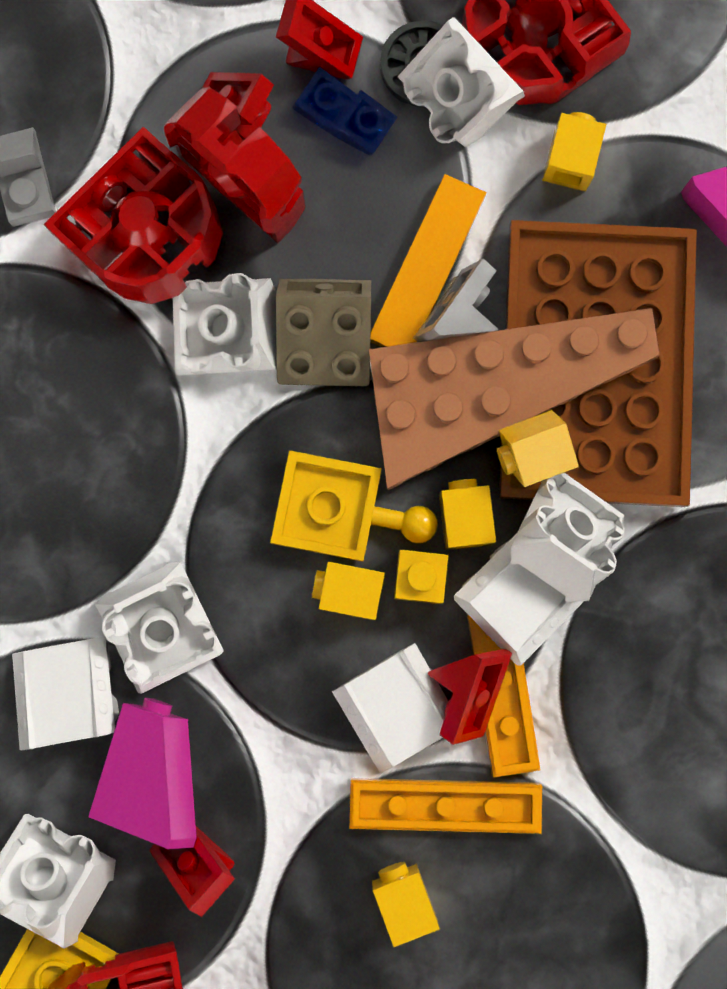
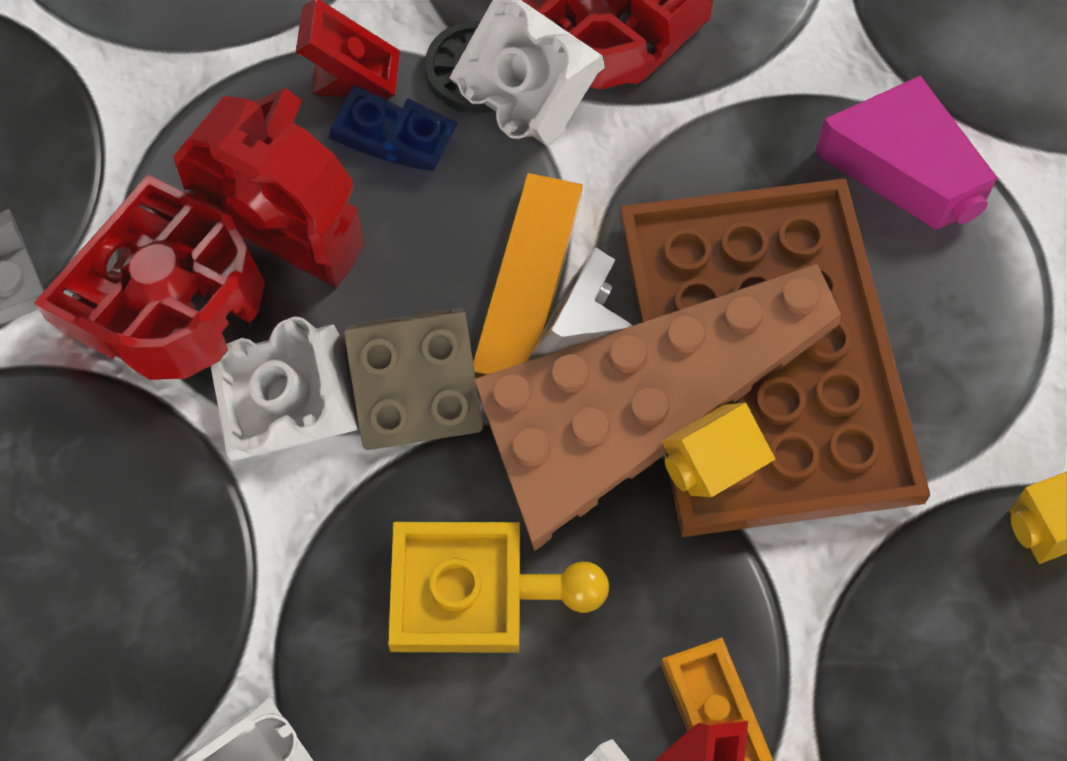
camera: 10 degrees left, 20 degrees down
yellow brick [312,562,385,620] -> none
yellow brick [394,550,448,604] -> none
yellow brick [439,479,496,551] -> none
white slope [454,532,584,666] -> none
white slope [511,473,625,602] -> none
yellow brick [542,112,607,192] -> none

